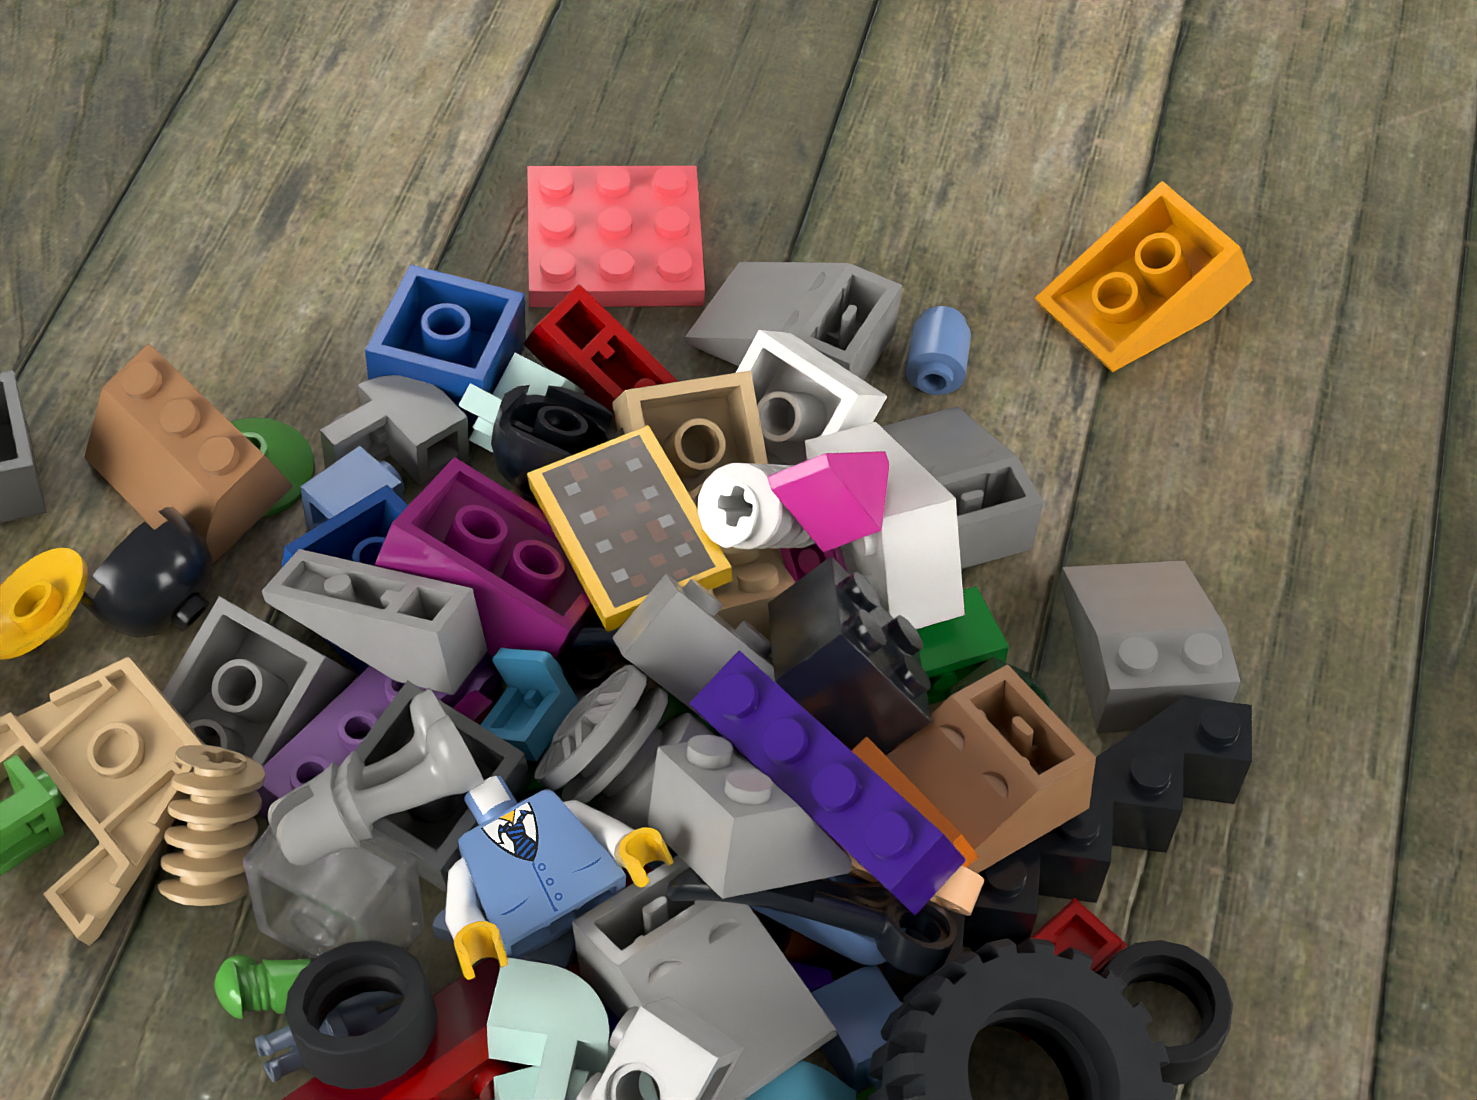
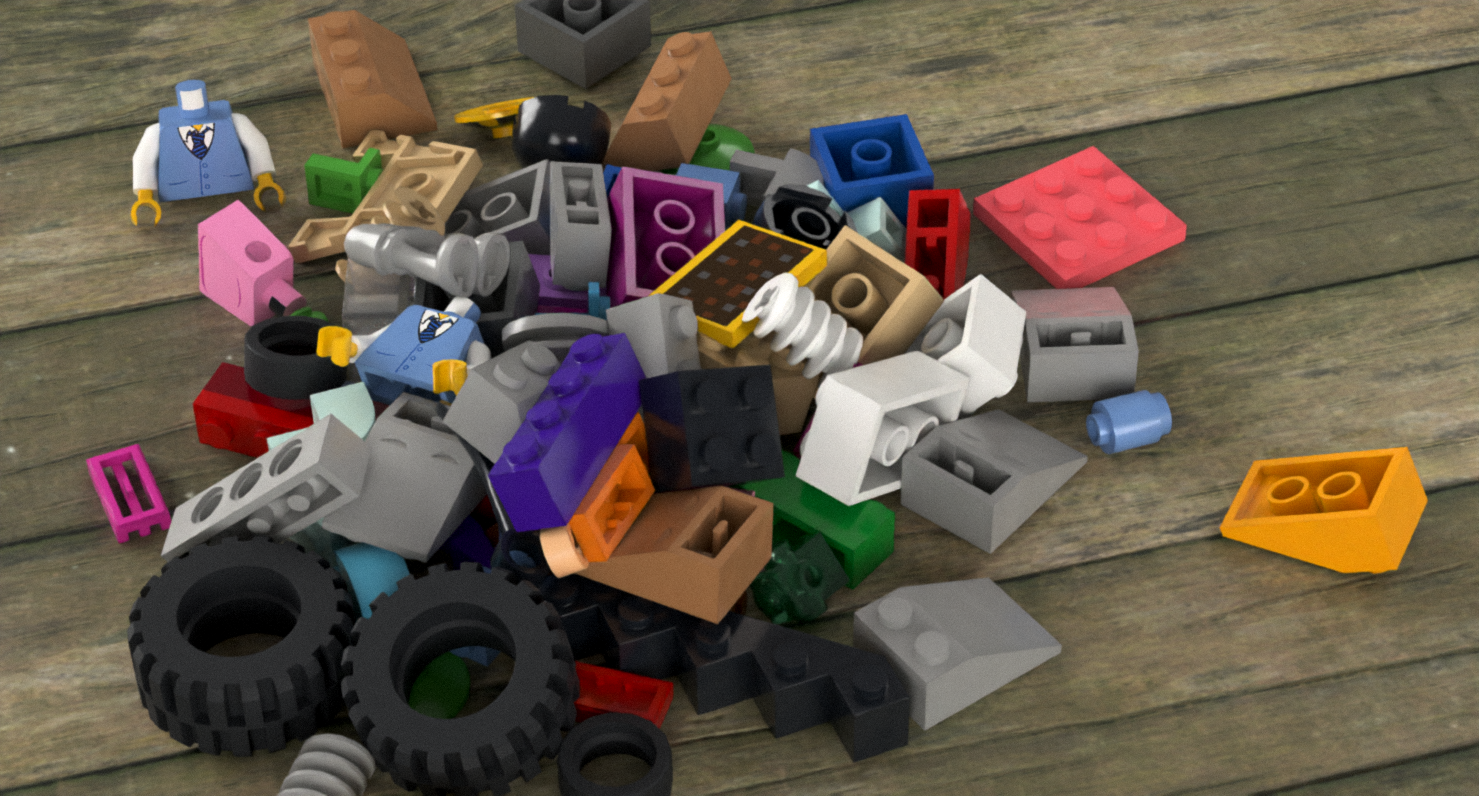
camera: 65 degrees right, 10 degrees down
dark pink slope [767,451,889,552] -> none
none -> bright pink torso [198,200,306,326]

